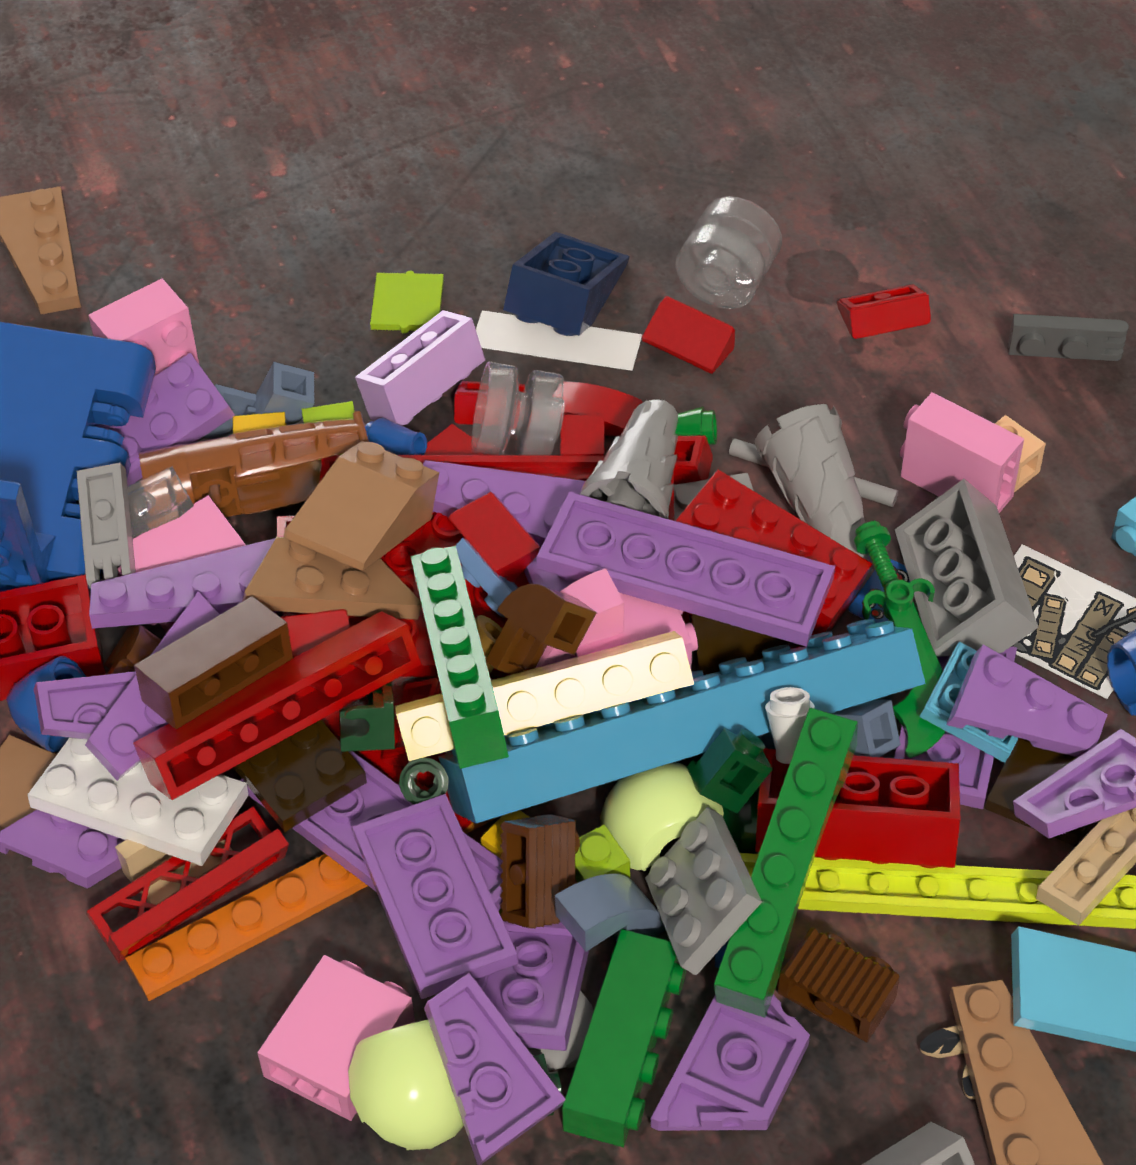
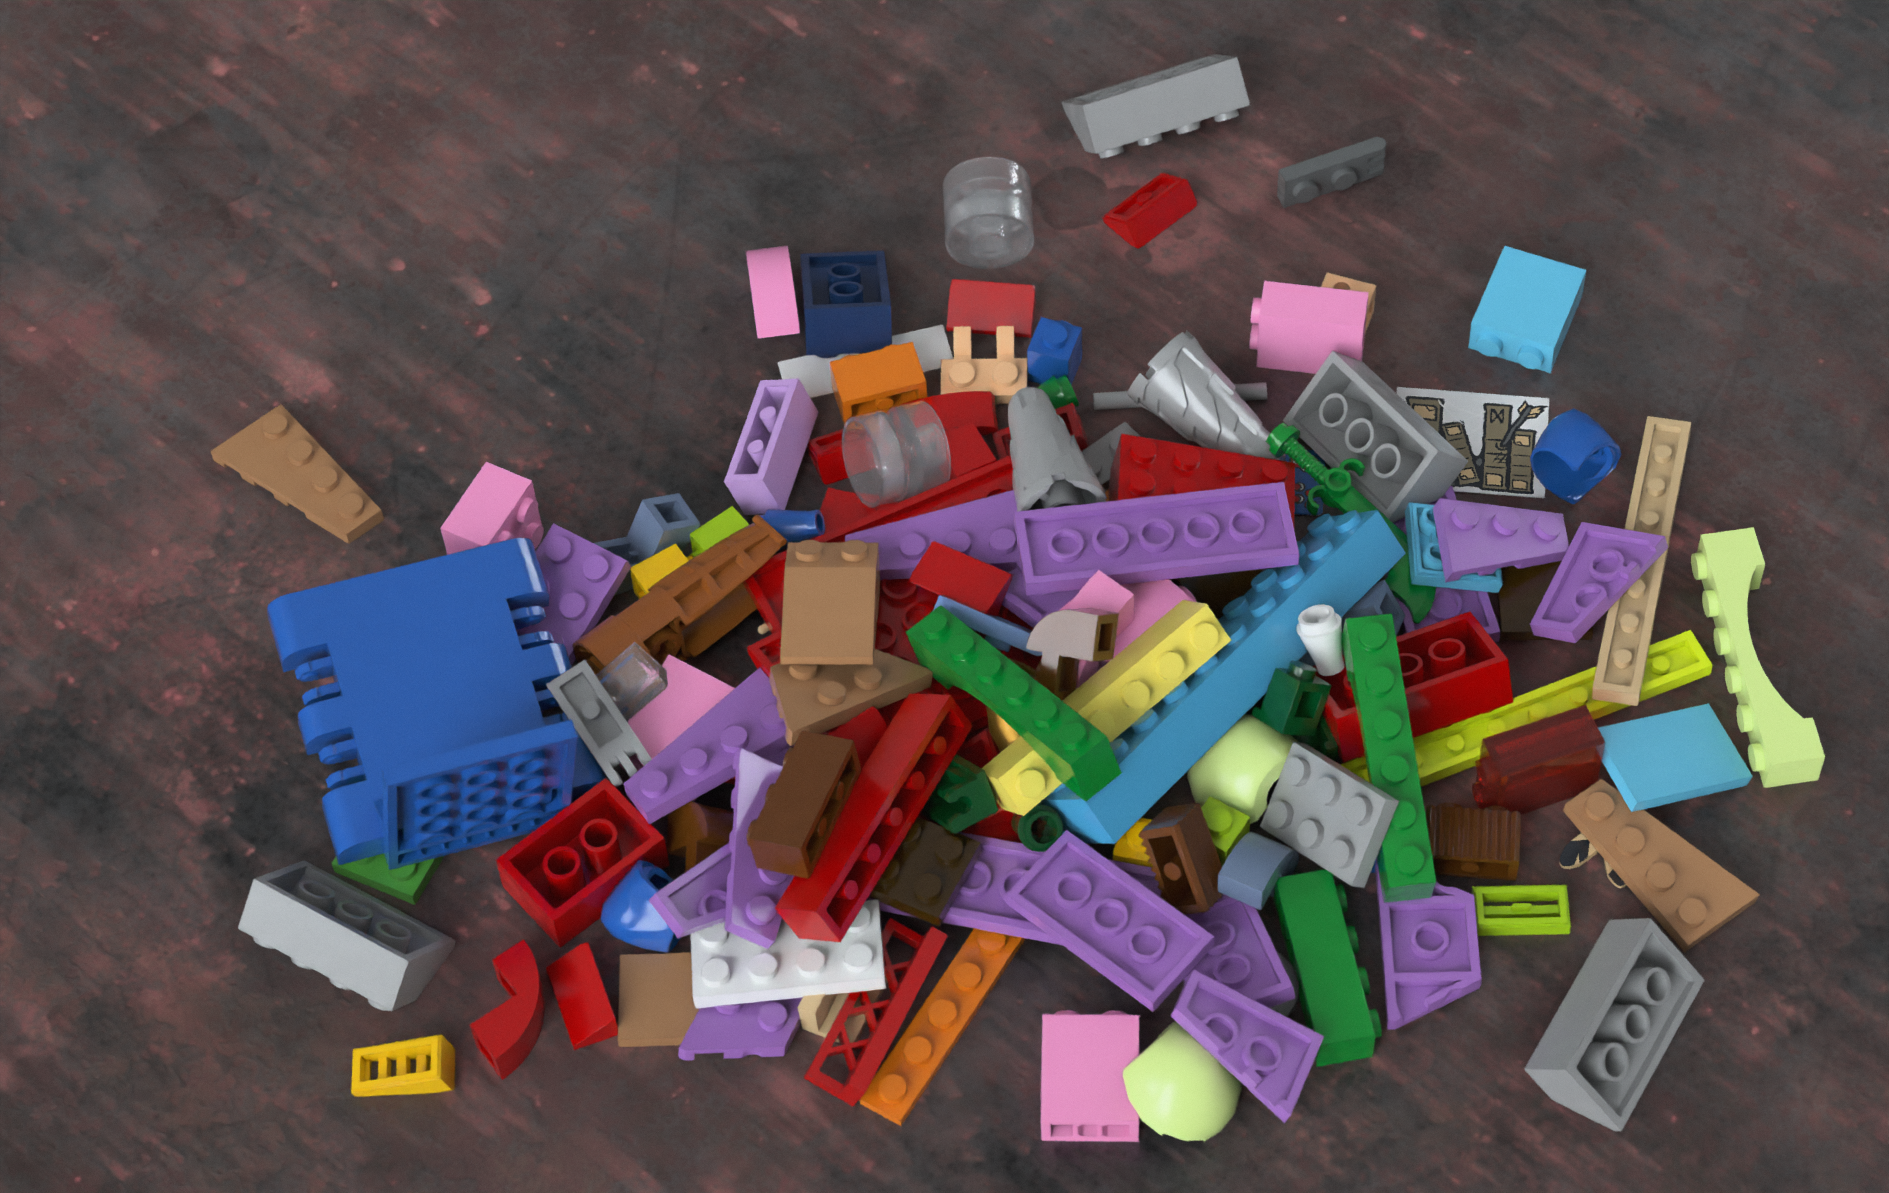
camera: 25 degrees left, 5 degrees up
lime piece [370,270,444,333] -> none
none -> bright pink brick [746,246,800,339]
none -> orange brick [829,341,927,427]
none -> light nougat plate [941,326,1027,404]
none -> blue brick [1027,317,1082,385]
none -> light grey slope [1062,54,1250,158]
none -> lime tile [1471,885,1571,936]
none -> clear red brick [1472,705,1605,815]

